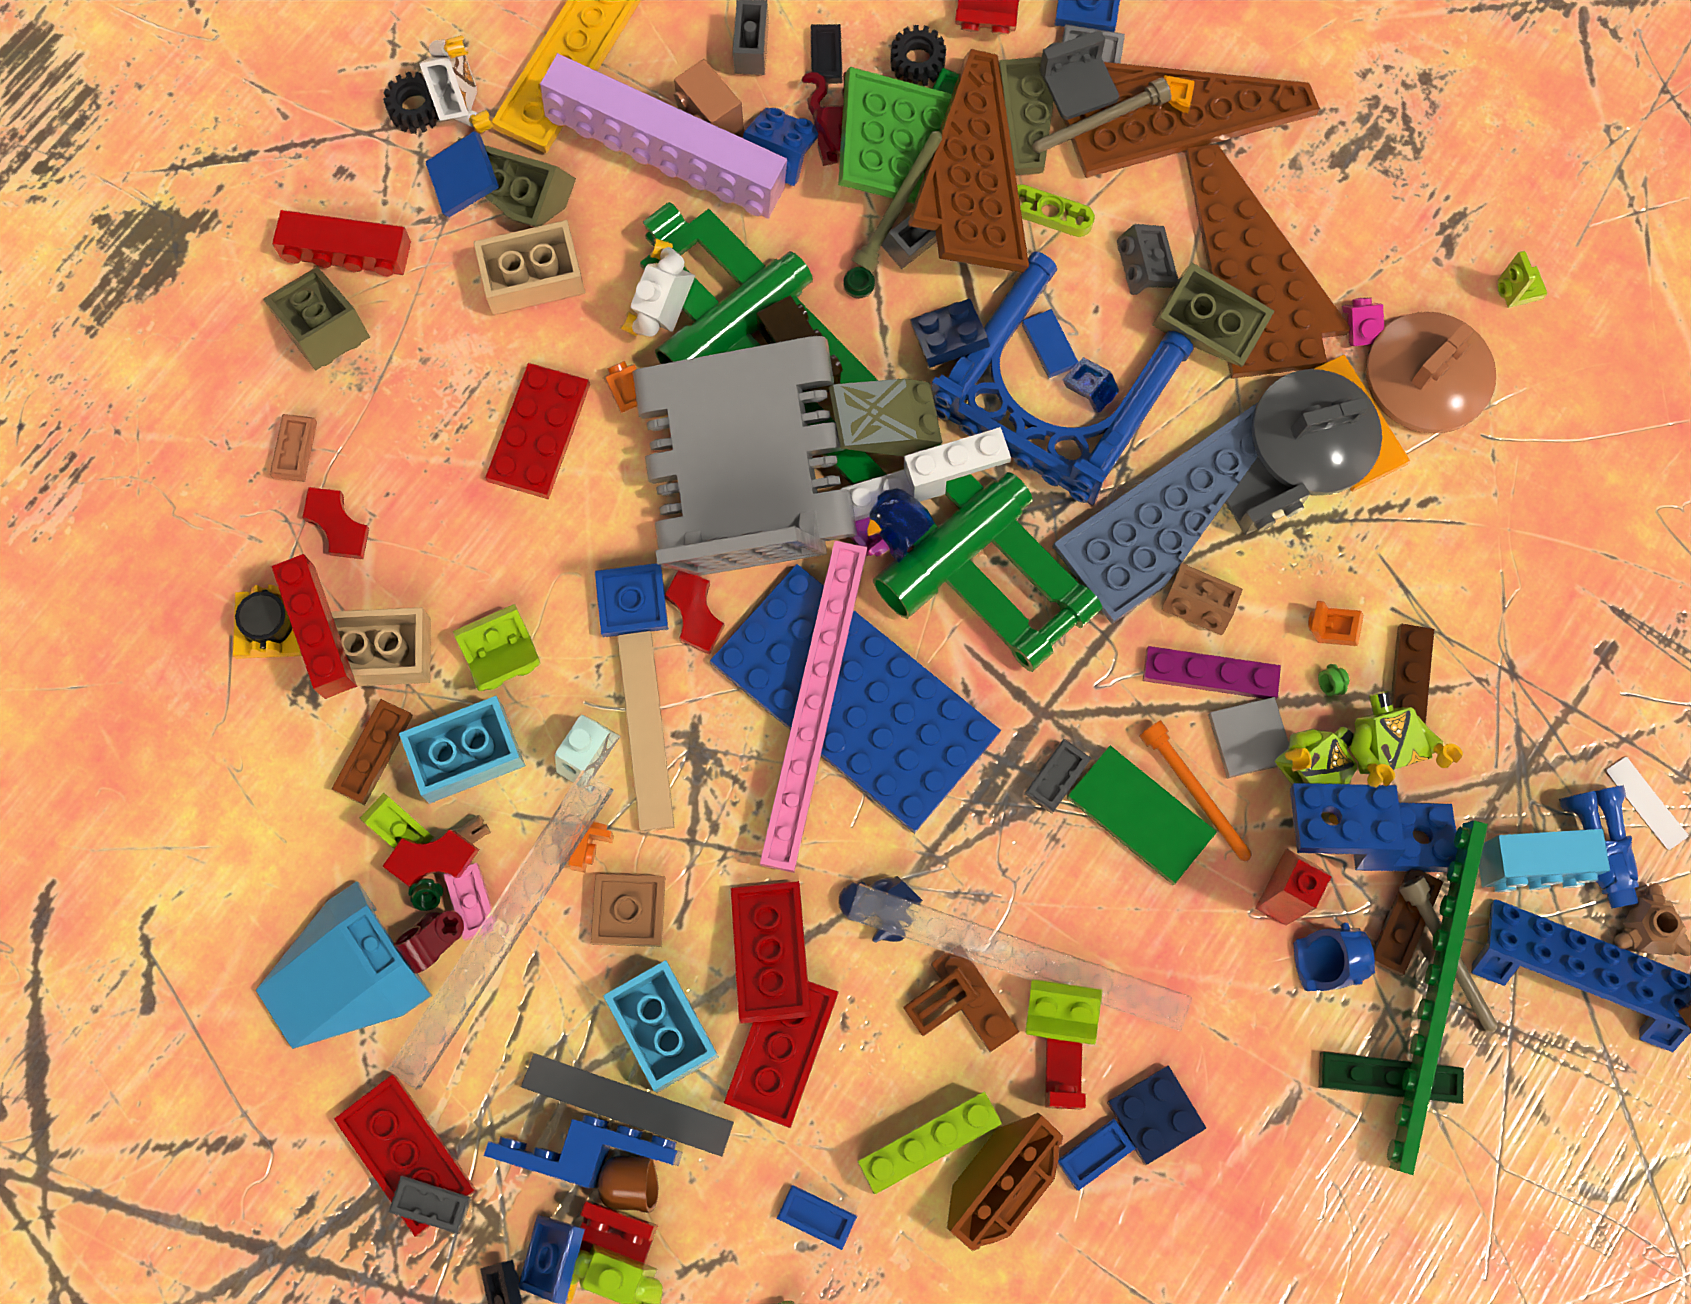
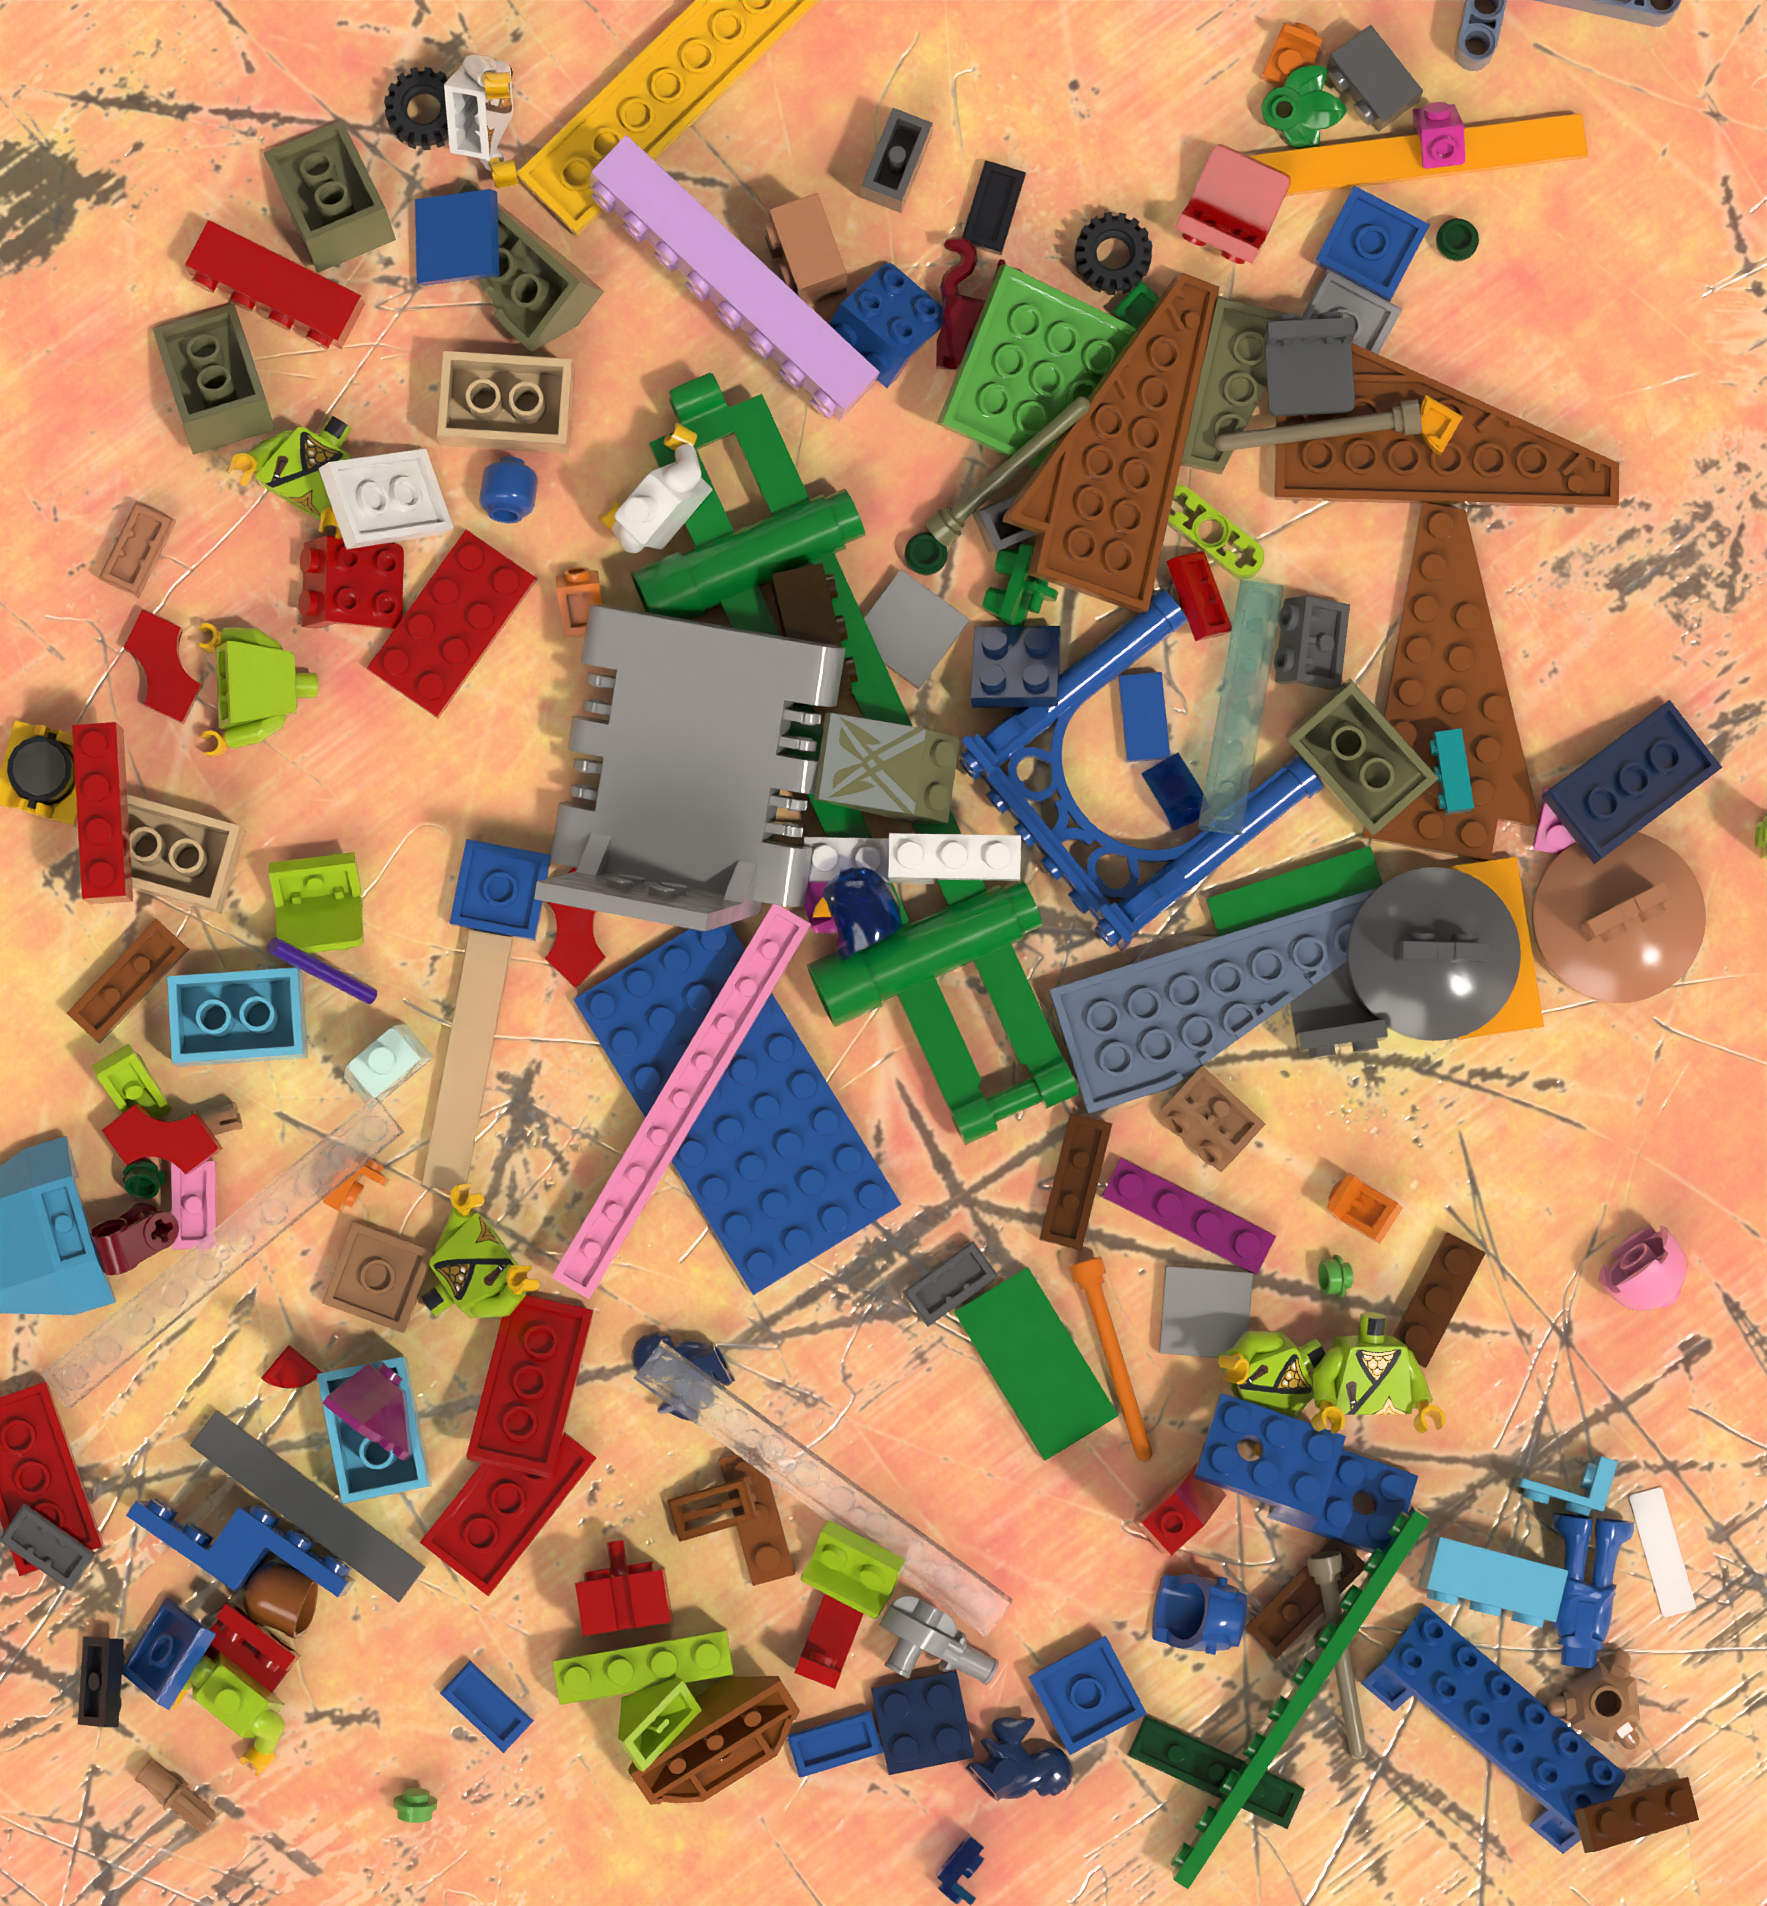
camera: 15 degrees right, 10 degrees up
none -> lime torso [197,623,318,757]
none -> torso [226,415,353,539]
none -> red tile [261,1345,323,1389]
none -> olive slope [264,120,396,273]
none -> dark purple bar [267,937,377,1004]
none -> red bracket [298,535,404,630]
none -> white plate [319,449,454,549]
none -> magenta wedge [322,1363,412,1461]
none -> lime torso [421,1183,539,1319]
none -> blue head [479,456,538,524]
none -> red brick [575,1540,673,1636]
none -> lime slope [618,1678,702,1772]
none -> light grey tile [864,569,970,690]
none -> light grey pin [879,1595,999,1685]
none -> clear blue bracket [936,1833,985,1905]
none -> dark blue animal [965,1717,1073,1801]
none -> green hips [982,544,1058,626]
none -> blue plate [1028,1636,1147,1755]
none -> reddish brown plate [1039,1113,1113,1251]
none -> red plate [1166,551,1233,642]
none -> clear light blue plate [1198,580,1284,836]
none -> green tile [1206,846,1383,937]
none -> teal piece [1429,728,1474,815]
none -> medium azure bracket [1515,1456,1618,1517]
none -> dark blue tile [1541,700,1723,864]
none -> bright pink cylinder [1598,1225,1688,1311]

